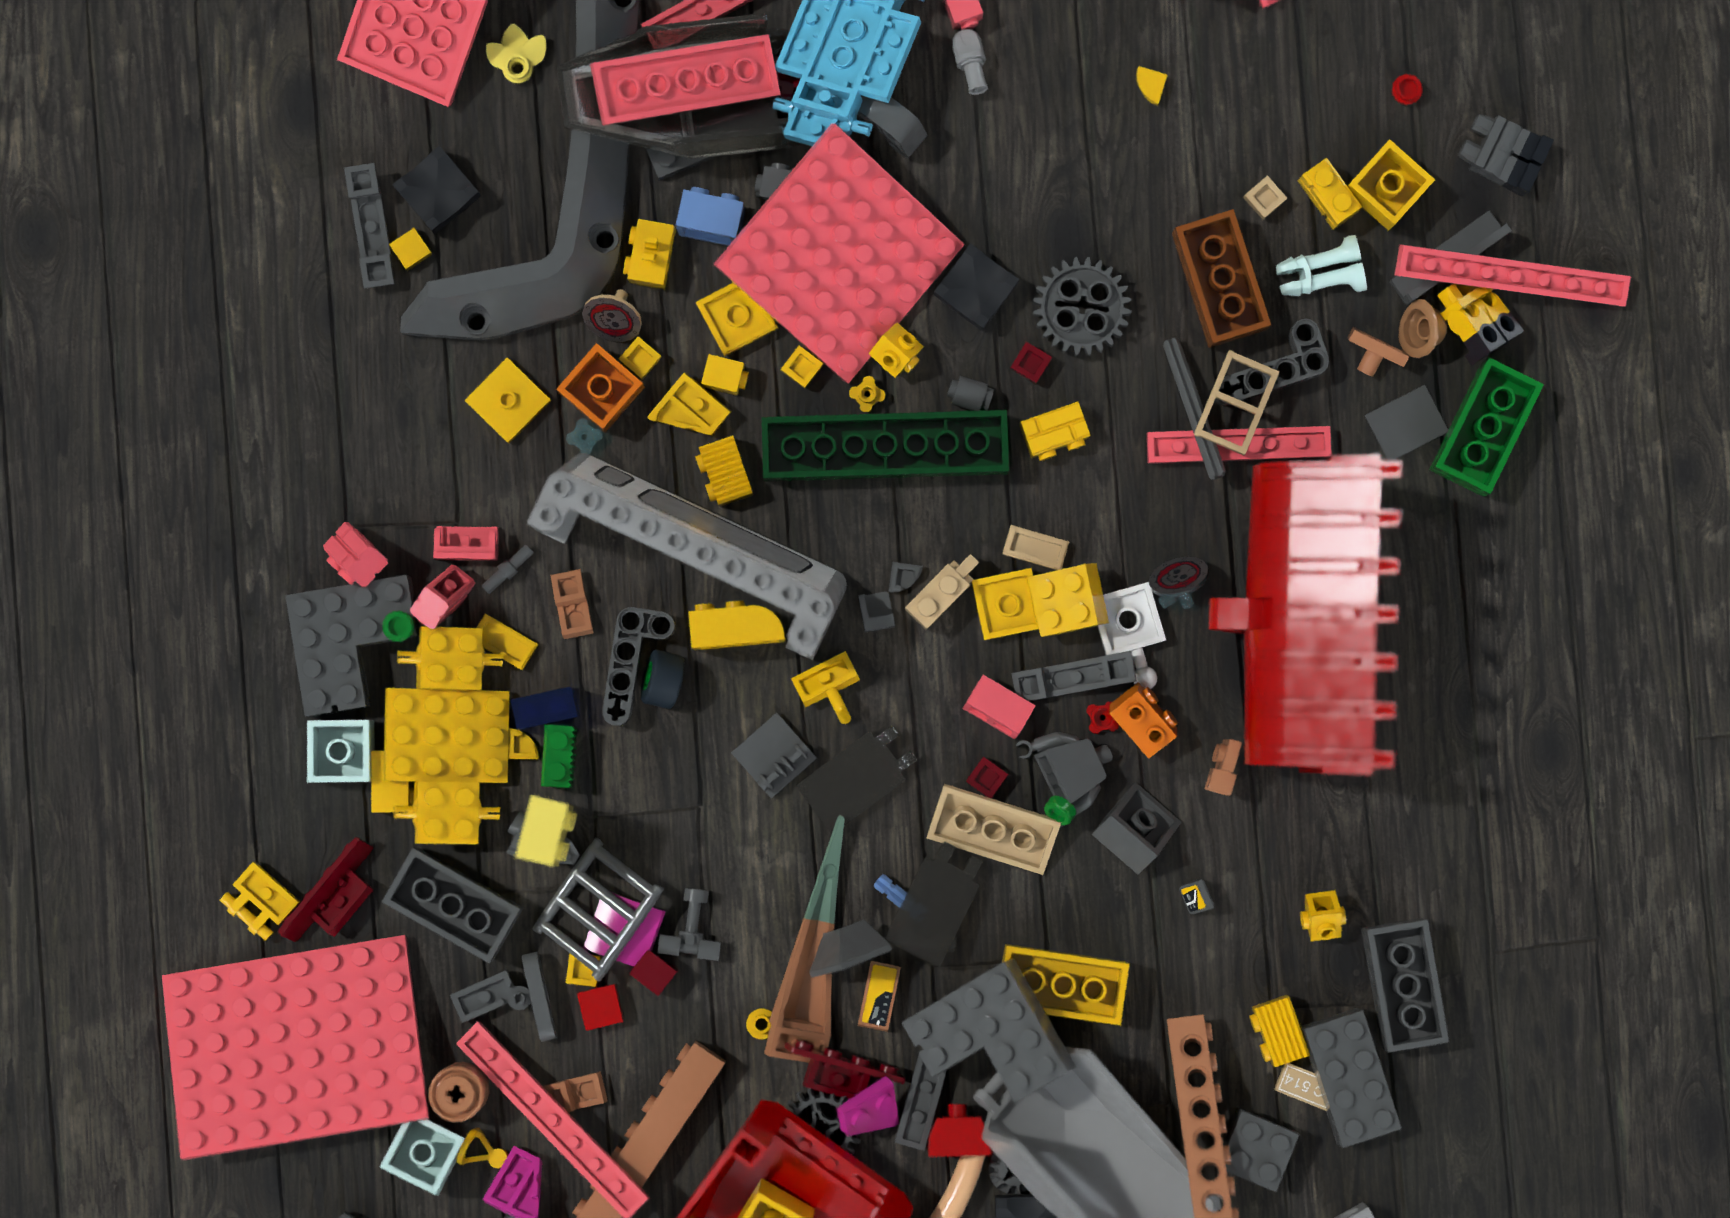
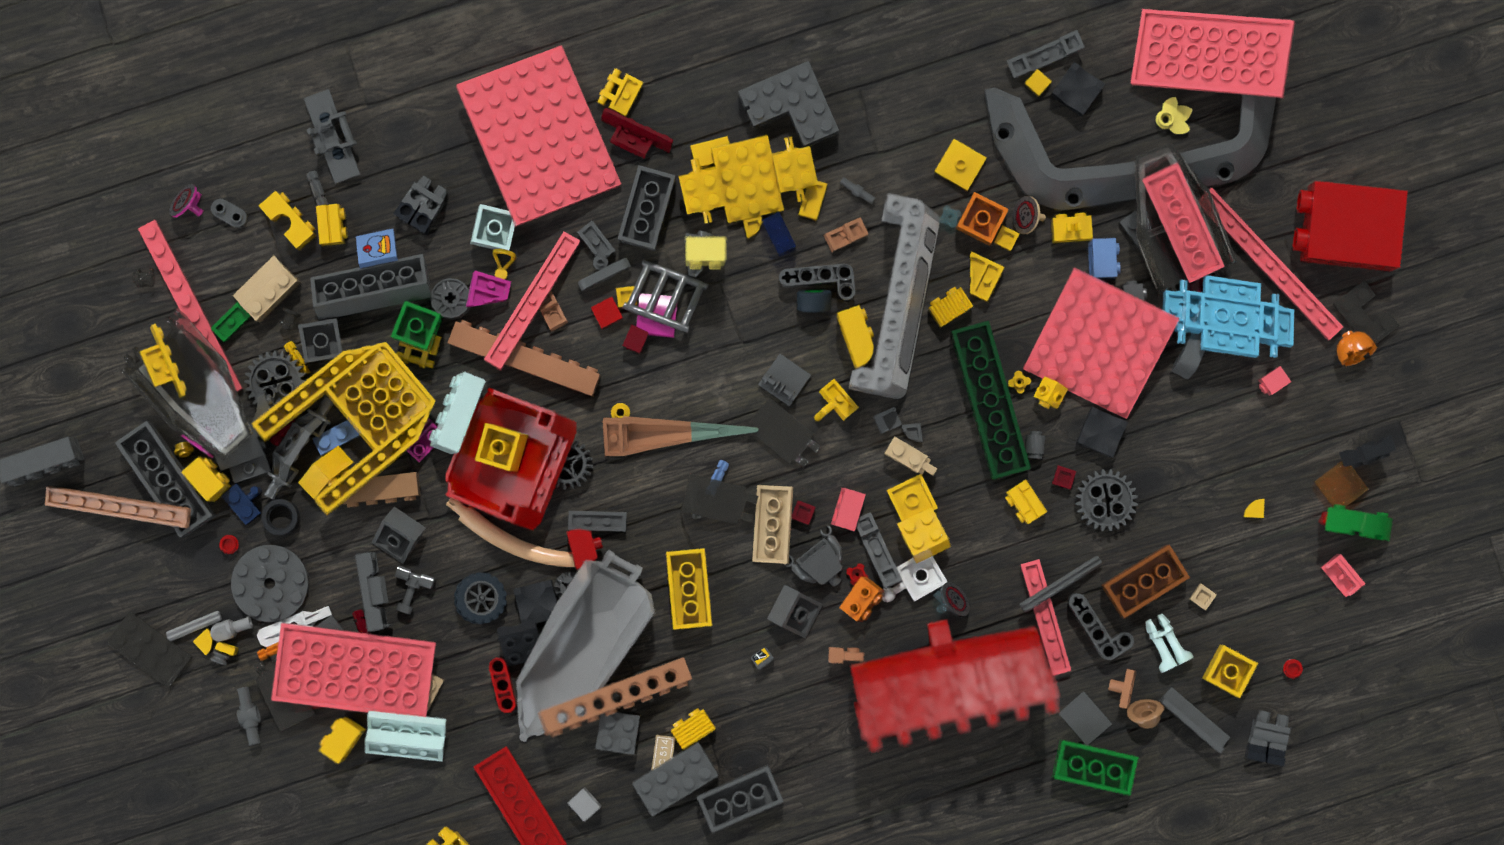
camera: 85 degrees right, 0 degrees up
light aqua brick [307,720,375,782] -> none
coral brick [323,522,388,587] -> none
green tile [382,611,415,642] -> none
coral brick [410,565,476,629] -> none
nougat piece [429,1062,490,1122] -> none
coral hinge [433,526,498,561] -> none
green brick [541,725,578,788] -> none
dark grey bar [658,888,721,961] -> none
yellow plate [696,283,778,357] -> none
yellow brick [701,354,749,396] -> none
yellow plate [781,345,823,389] -> none
dark red bracket [784,1039,906,1099] -> none
dark grey slope [810,919,892,978] -> none
dark pink wing [837,1076,899,1136] -> none
slope [857,961,901,1032] -> none
dark grey piece [902,958,1076,1102] -> none
light grey arm [953,29,988,95] -> none
tan tile [1002,525,1069,570] -> none
green tile [1044,796,1076,825] -> none
tan window [1194,350,1280,456] -> none
yellow brick [1298,158,1362,229] -> none
yellow brick [1300,890,1346,941] -> none
coral plate [1395,244,1631,307] -> none
yellow hips [1437,284,1524,366] -> none

